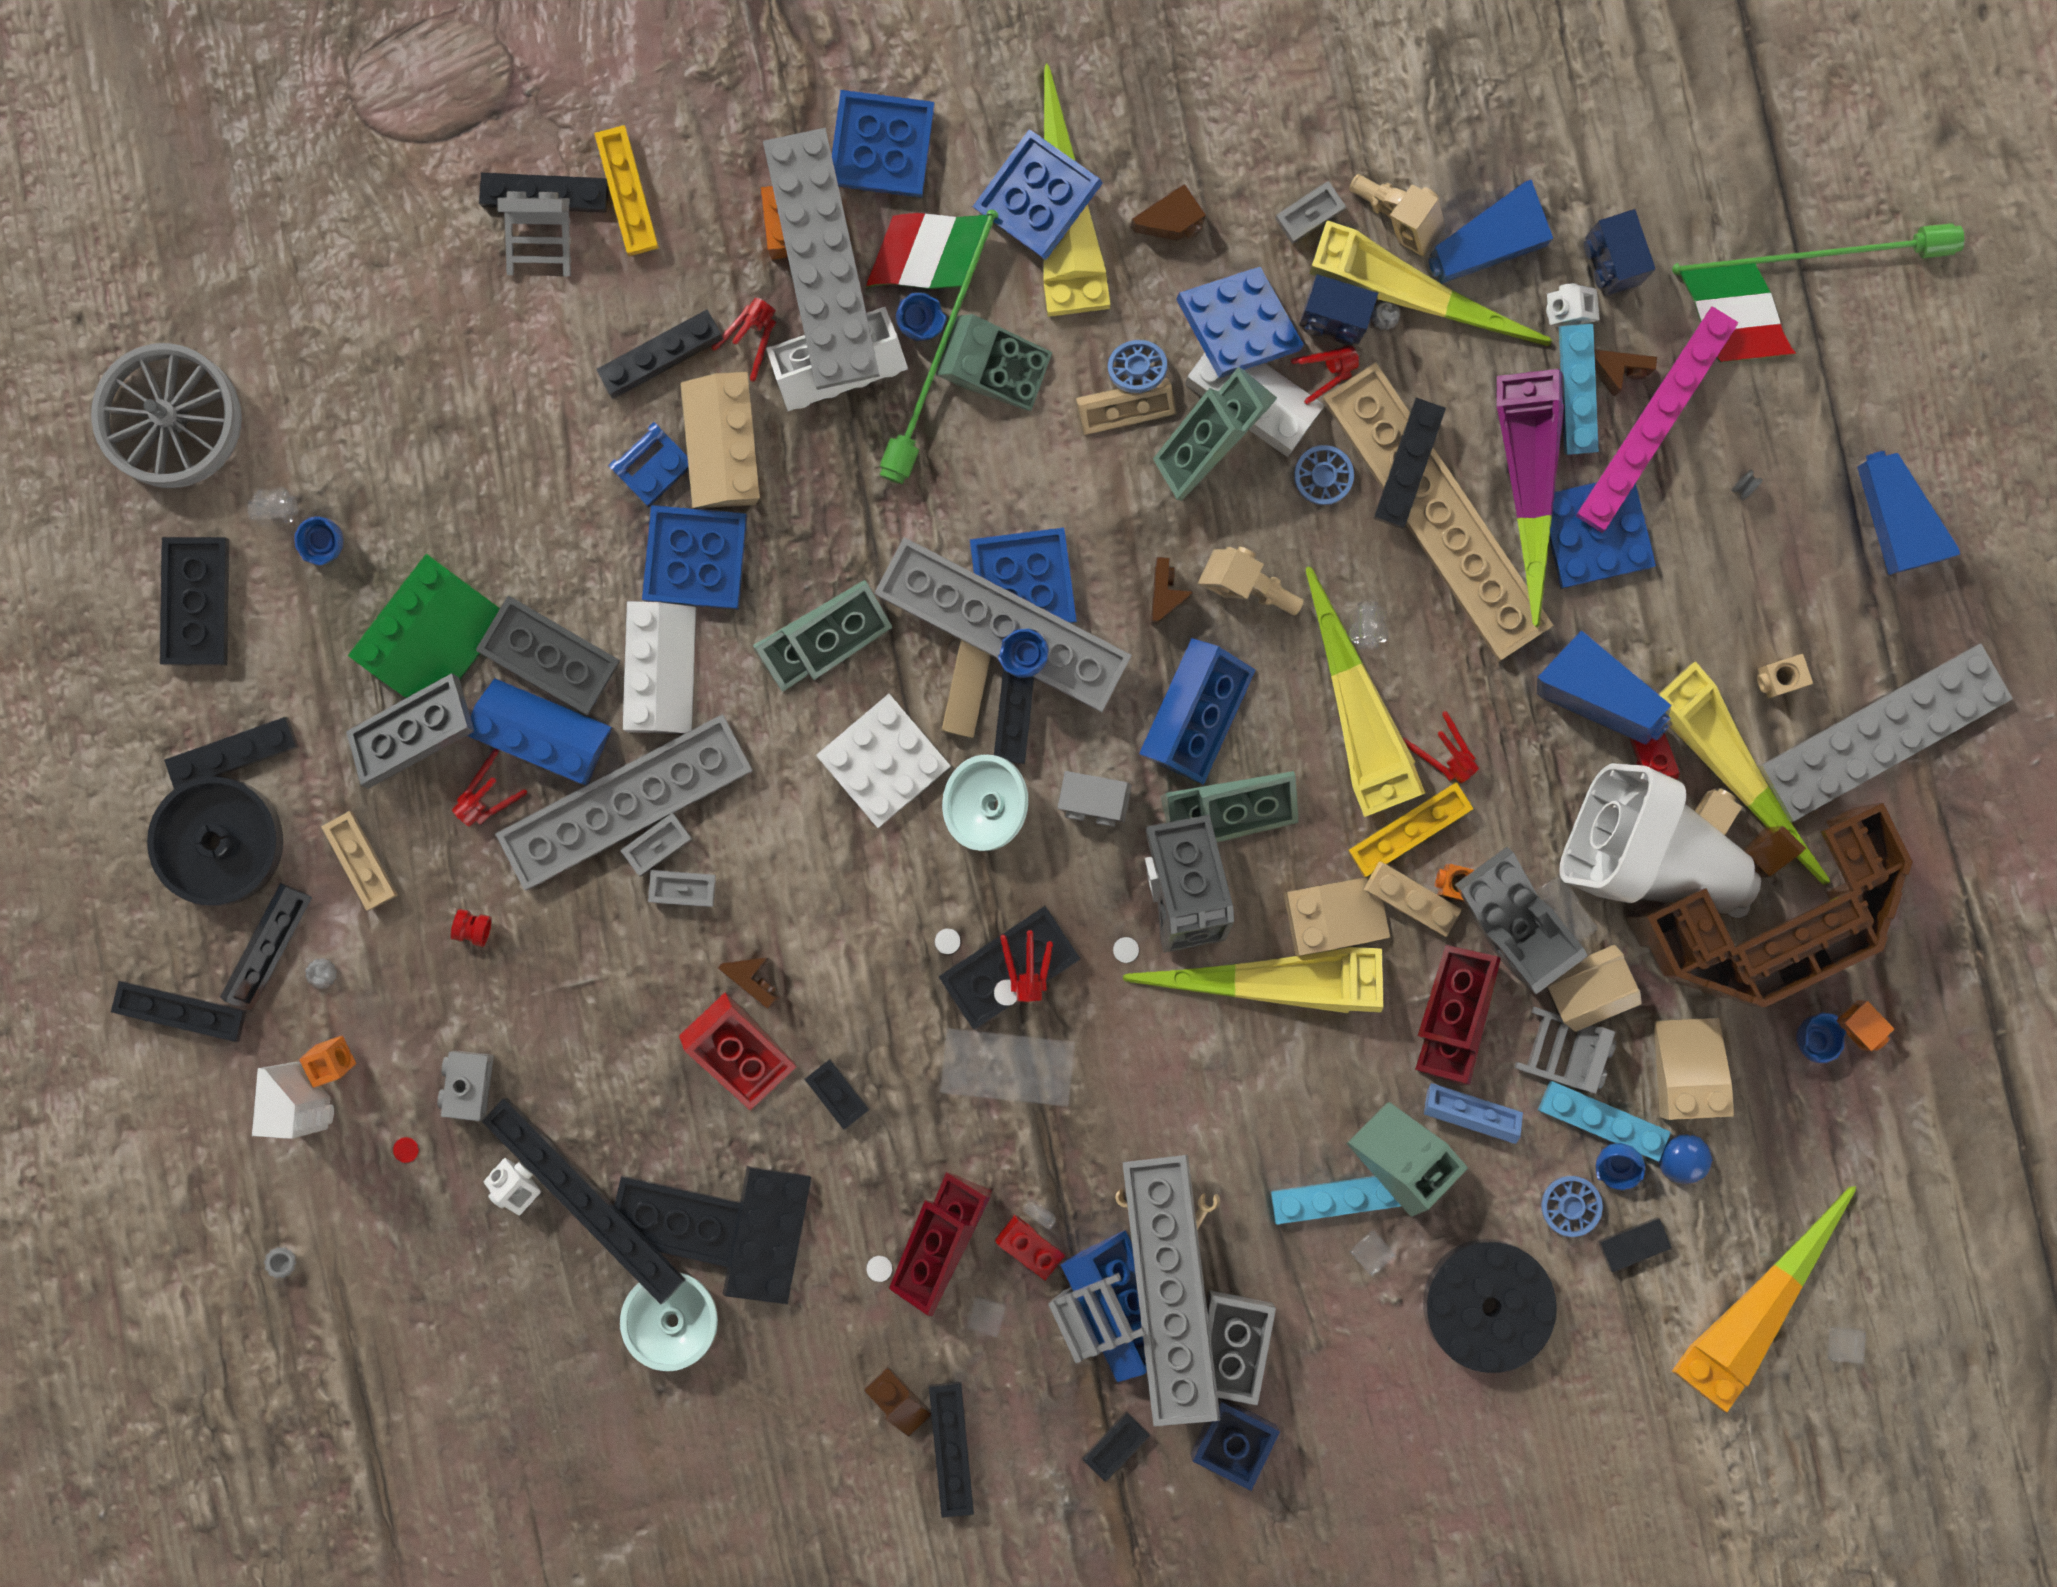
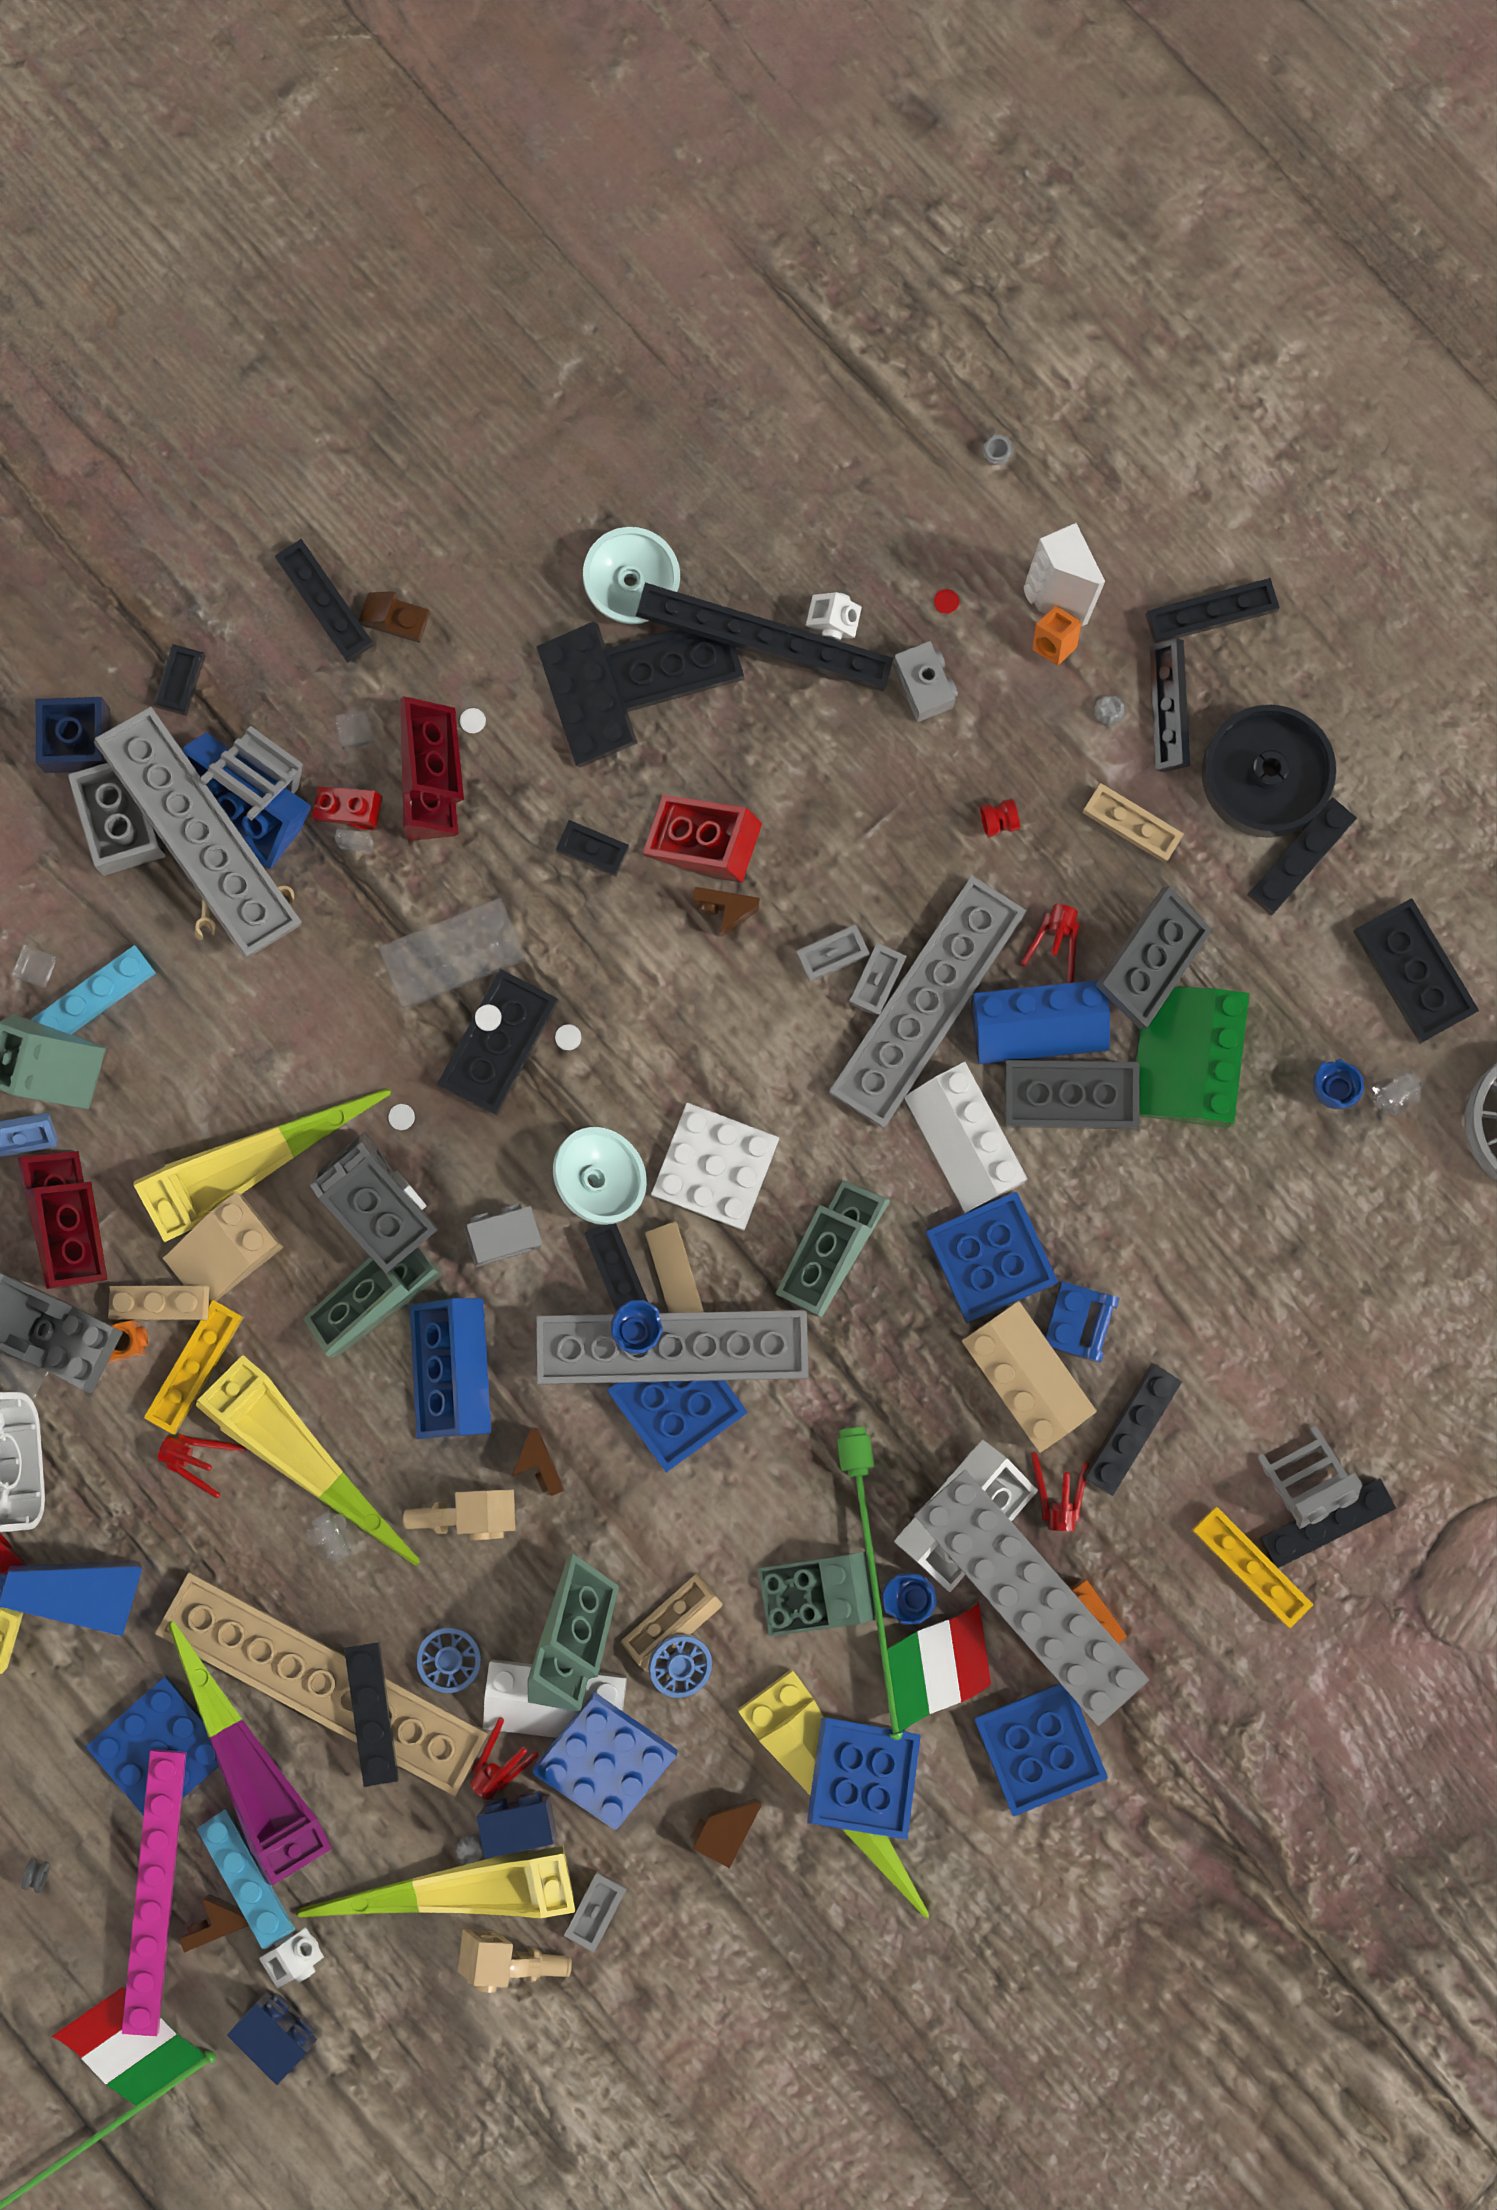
camera: 150 degrees right, 5 degrees down
red plant [1000,930,1053,1002] -> none
blue slope [1429,180,1553,284] -> none

